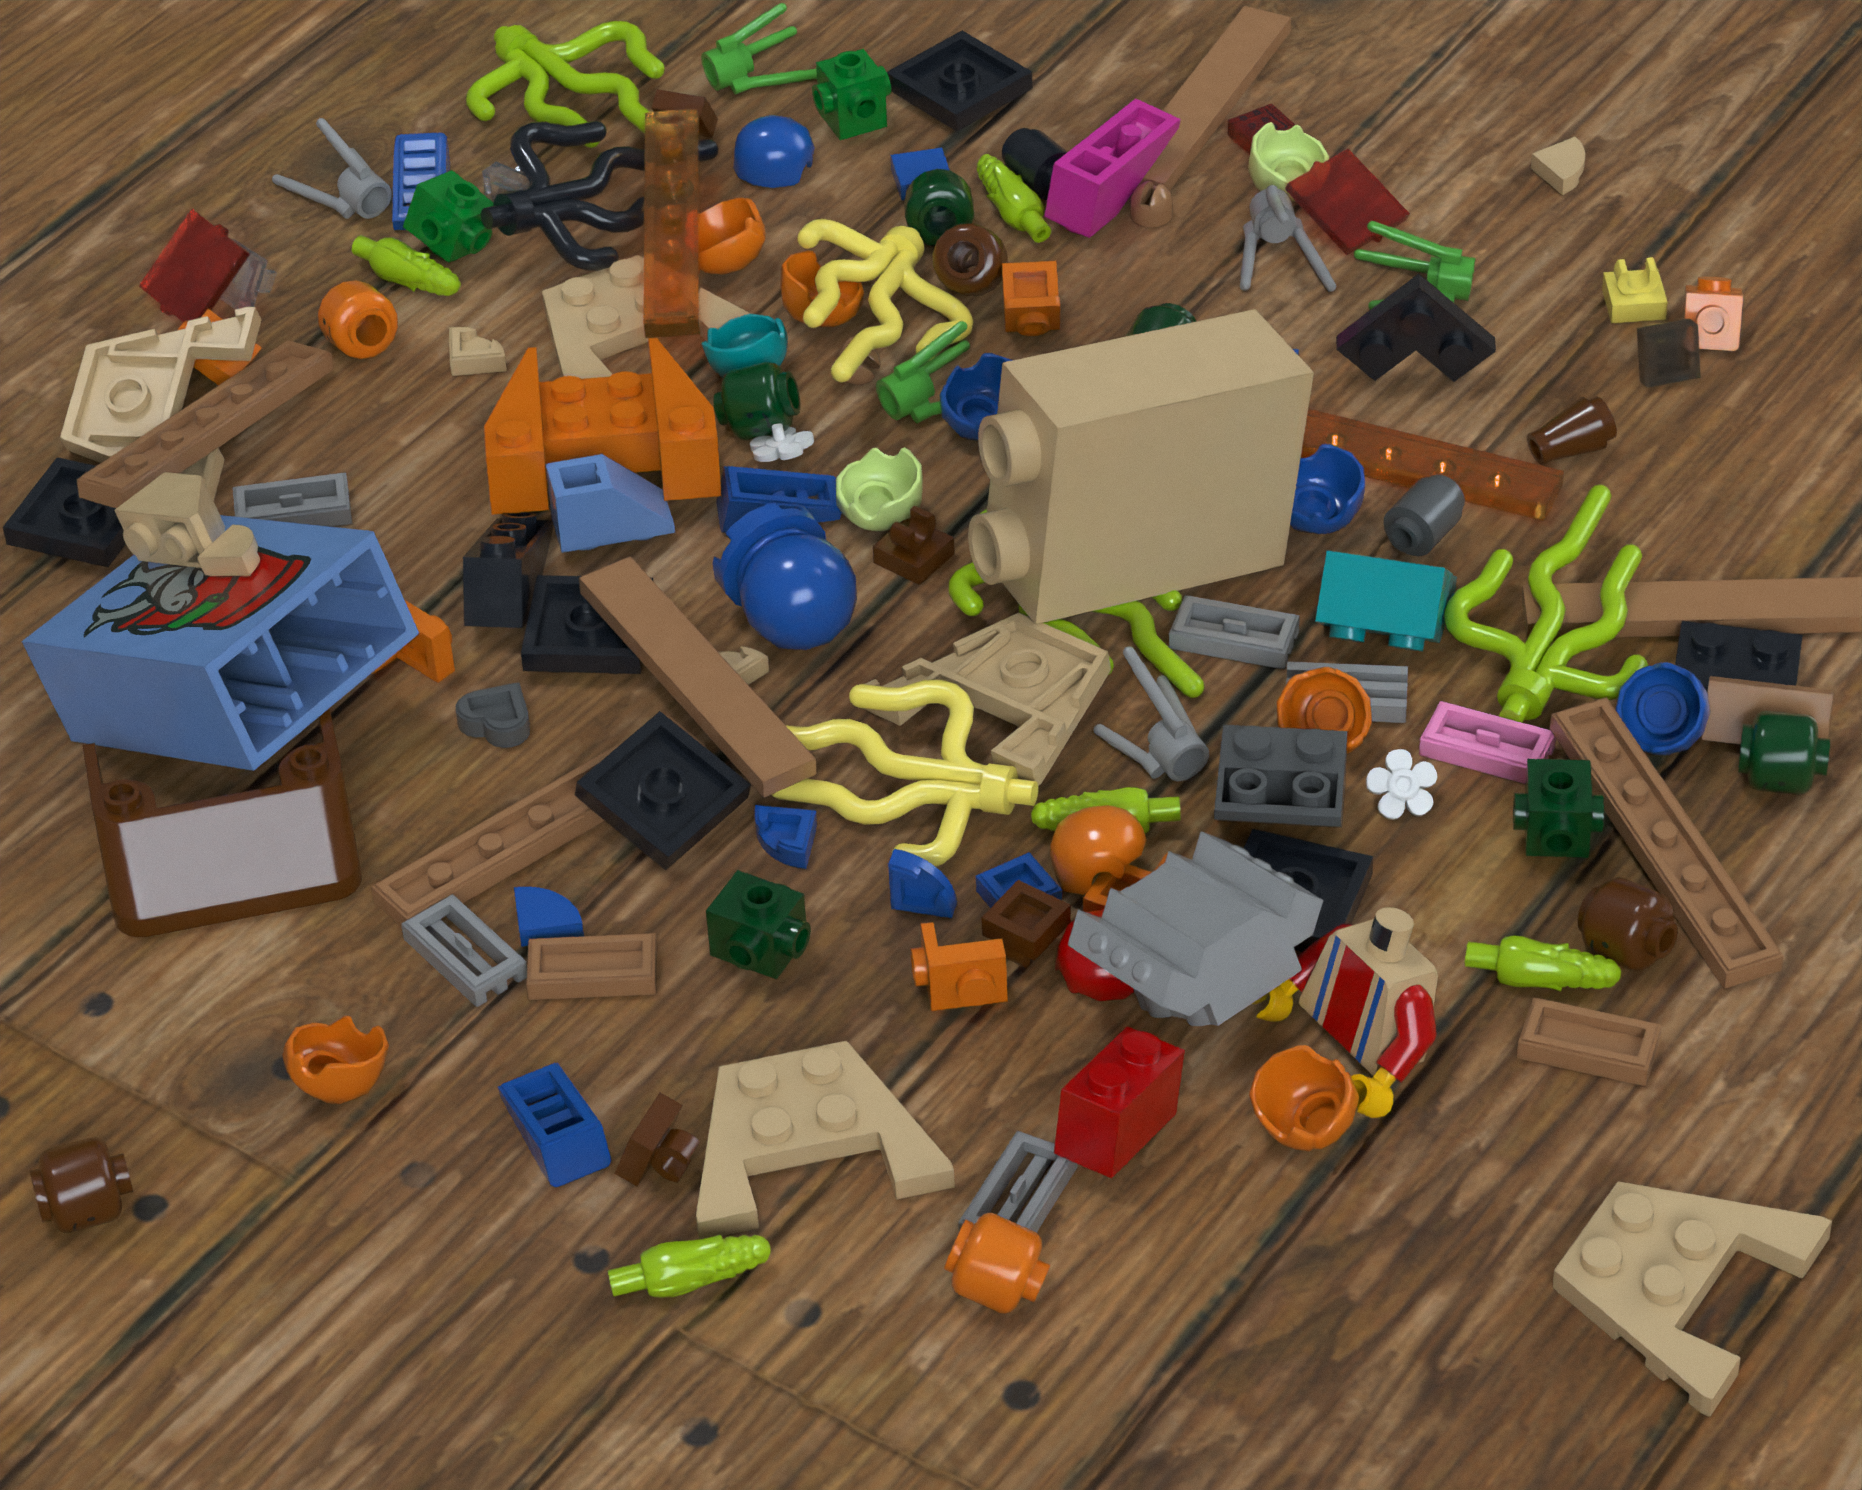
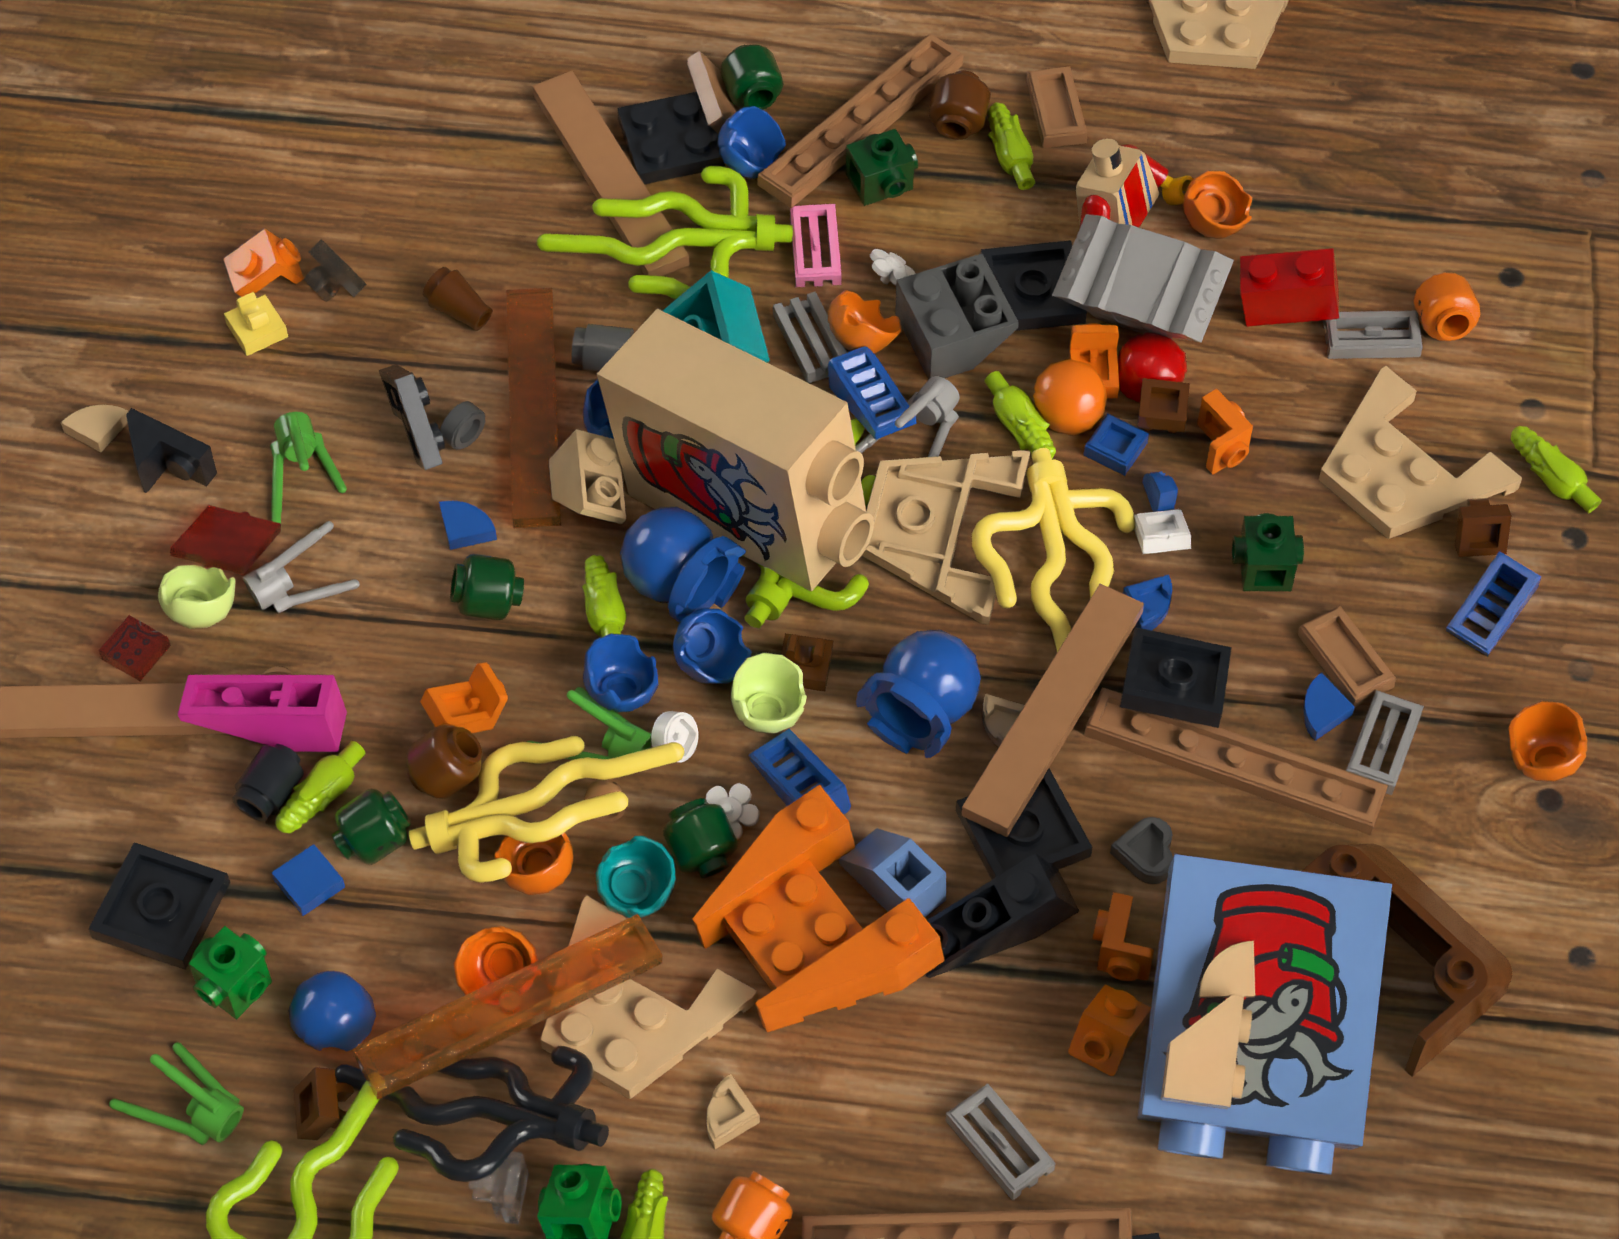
camera: 120 degrees left, 15 degrees up
none -> black slope [126,408,217,493]
none -> dark grey tile [440,401,485,450]
none -> white tile [651,711,698,762]
none -> blue hair [673,608,752,684]
none -> blue slope [828,346,917,440]
none -> white tile [1134,509,1191,554]

